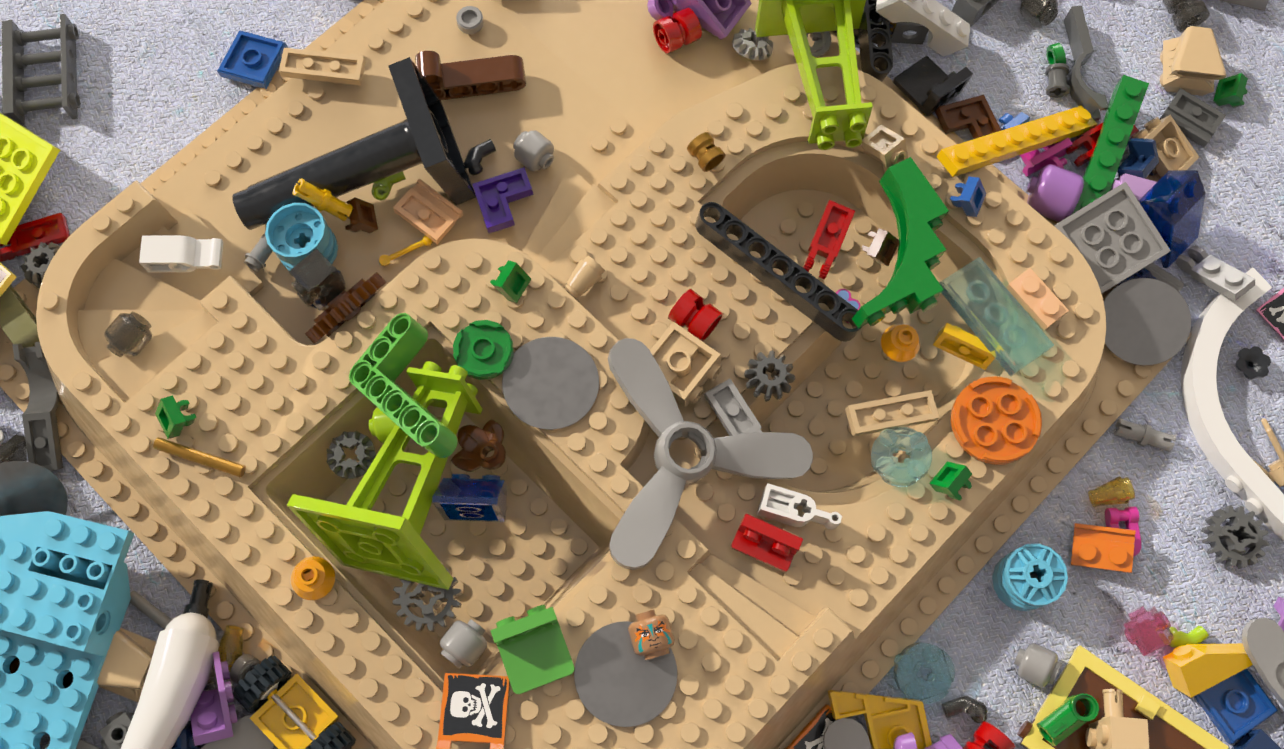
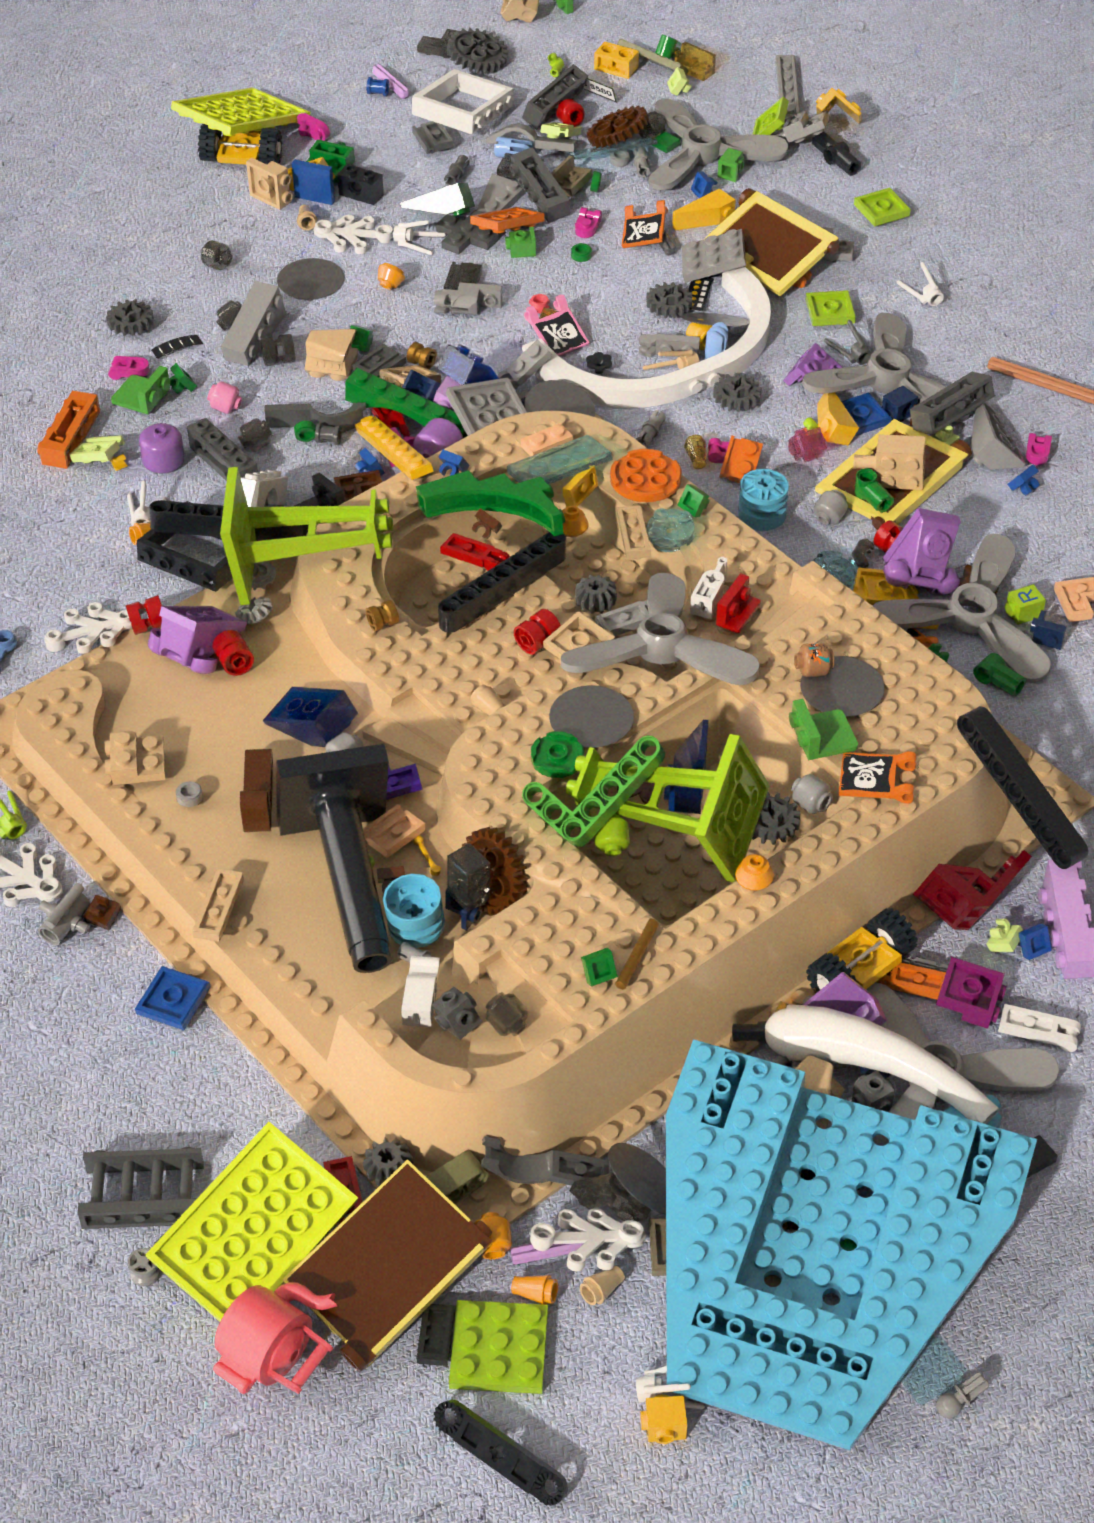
camera: 80 degrees left, 25 degrees down
yellow pin [293,178,353,221] -> none
dark grey gear [327,431,376,479] -> none
green tile [490,260,531,303] -> none
tan bracket [862,125,908,172] -> none
none -> clear blue slope [263,687,358,747]
none -> pearl gold wheel [406,342,437,369]
none -> dark grey brick [431,987,482,1040]

